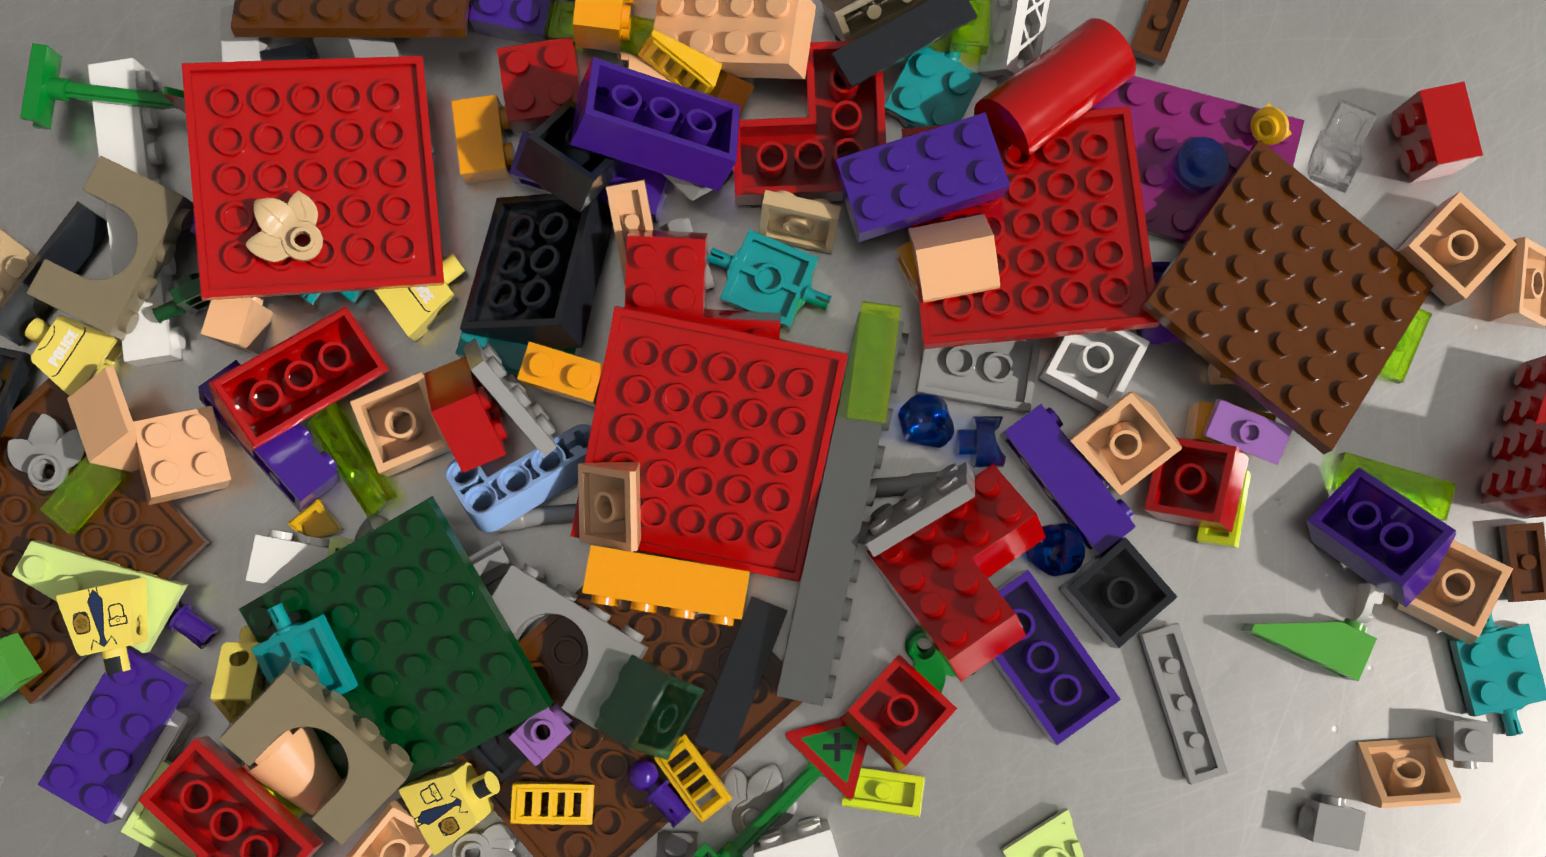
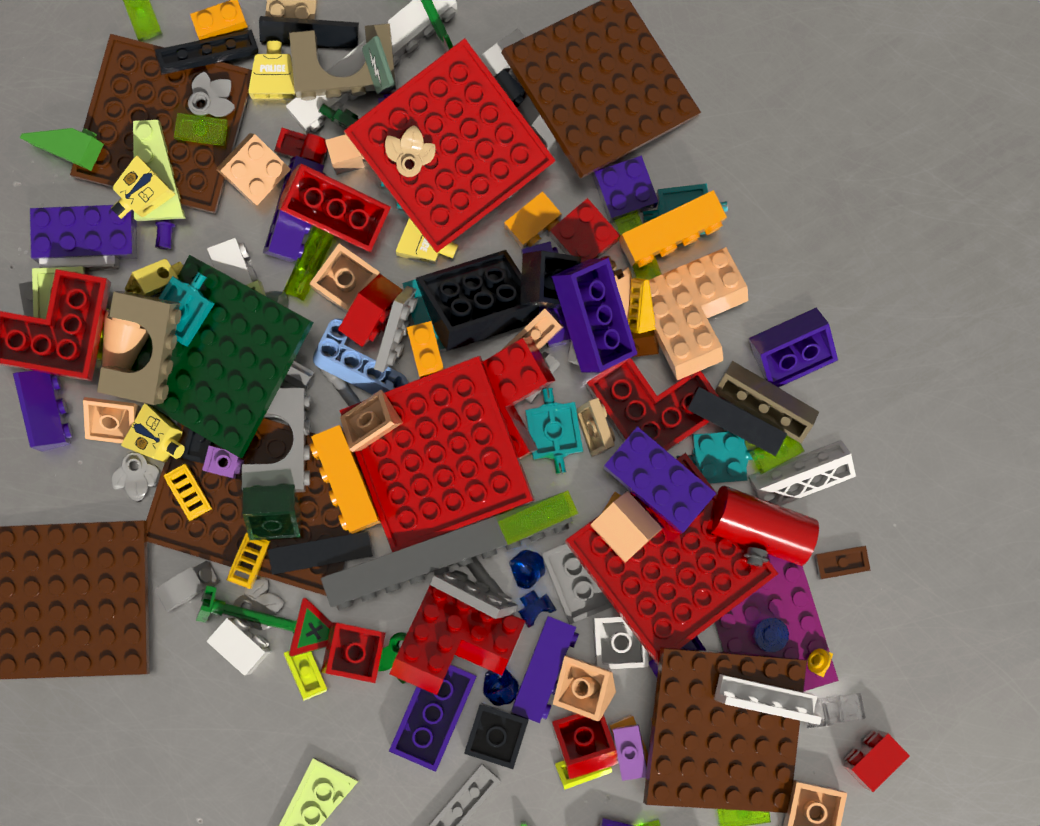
camera: 55 degrees right, 0 degrees up
light nougat slope [67,366,139,472] -> none
yellow tile [287,499,344,538] -> none
dark purple pin [628,760,691,828] -> none
none -> red plate [274,128,328,165]
none -> sand green slope [362,36,395,94]
none -> white fence [714,674,822,725]
none -> dark grey plate [743,547,769,567]

